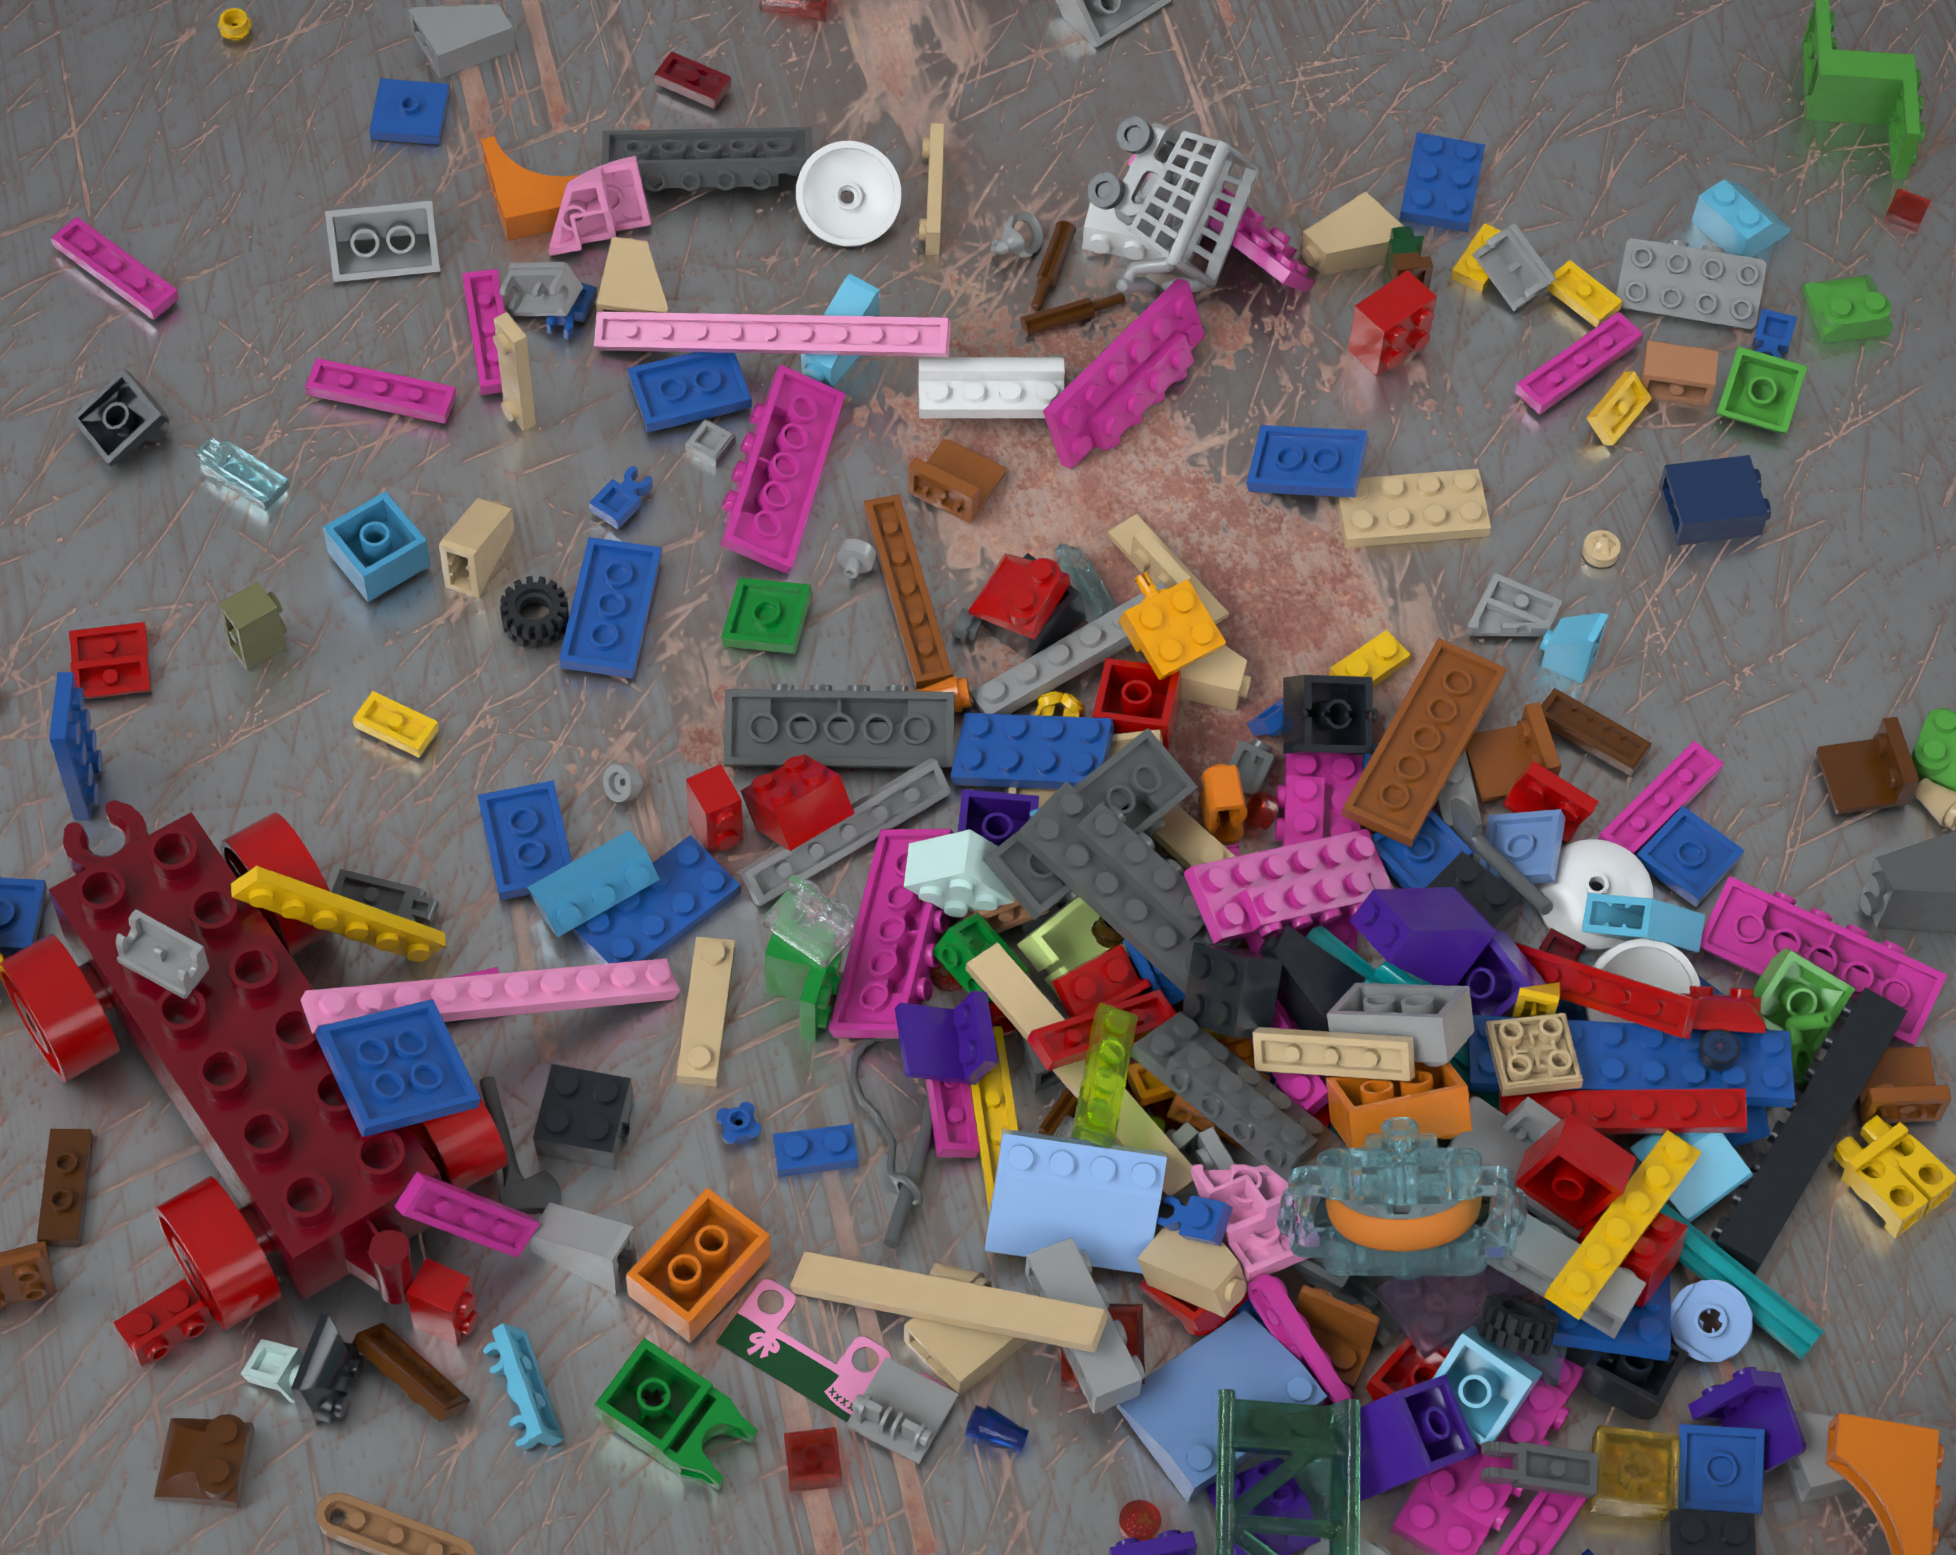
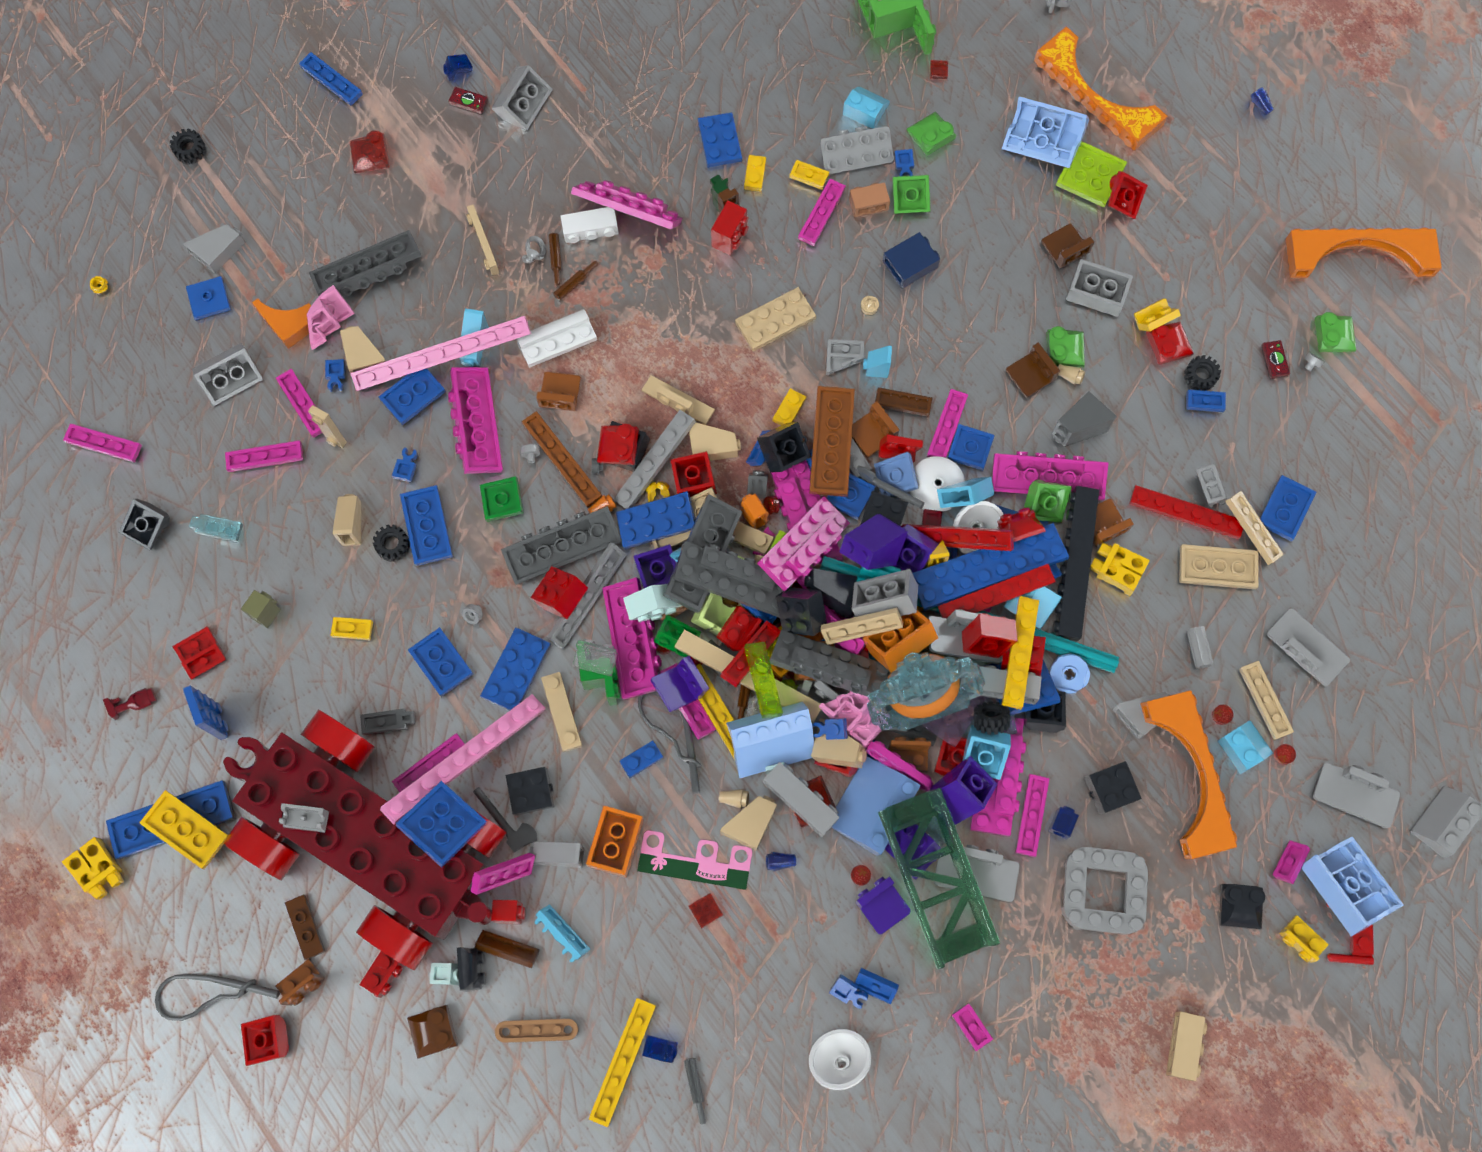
camera: 20 degrees left, 15 degrees up
yellow plate [231,866,446,962] -> none
dark azure brick [323,491,431,602] -> none
light grey hinge [500,262,584,316] -> none
dark azure brick [527,830,660,937] -> none
green brick [594,1337,758,1490] -> none
dark red plate [654,51,731,109] -> none
light grey tile [685,419,736,467] -> none
red brick [686,764,743,854] -> none
blue plate [716,1102,761,1144] -> none
tan tile [790,1251,1108,1353] -> none
white dish [796,141,901,247] -> none
light grey hinge [845,1357,959,1464] -> none
dark pink plate [1043,278,1205,469] -> none
clear light blue hinge [1055,543,1117,623] -> none
light grey piece [1087,116,1261,303] -> none
light orange plate [1118,571,1226,680] -> none
blue plate [1246,425,1369,498] -> none
tan slope [1300,191,1403,276] -> none
light grey hinge [1472,223,1556,311] -> none
dark grey hinge [1480,1441,1598,1499] -> none
tan tile [1485,1013,1583,1097] -> none
yellow plate [1586,371,1652,446] -> none
clear yellow brick [1589,1425,1680,1521] -> none
blue plate [1676,1424,1765,1516] -> none
dark purple bracket [1688,1367,1806,1474] -> none
tile [1698,1029,1741,1071] -> none
bright green plate [1785,1011,1831,1084] -> none

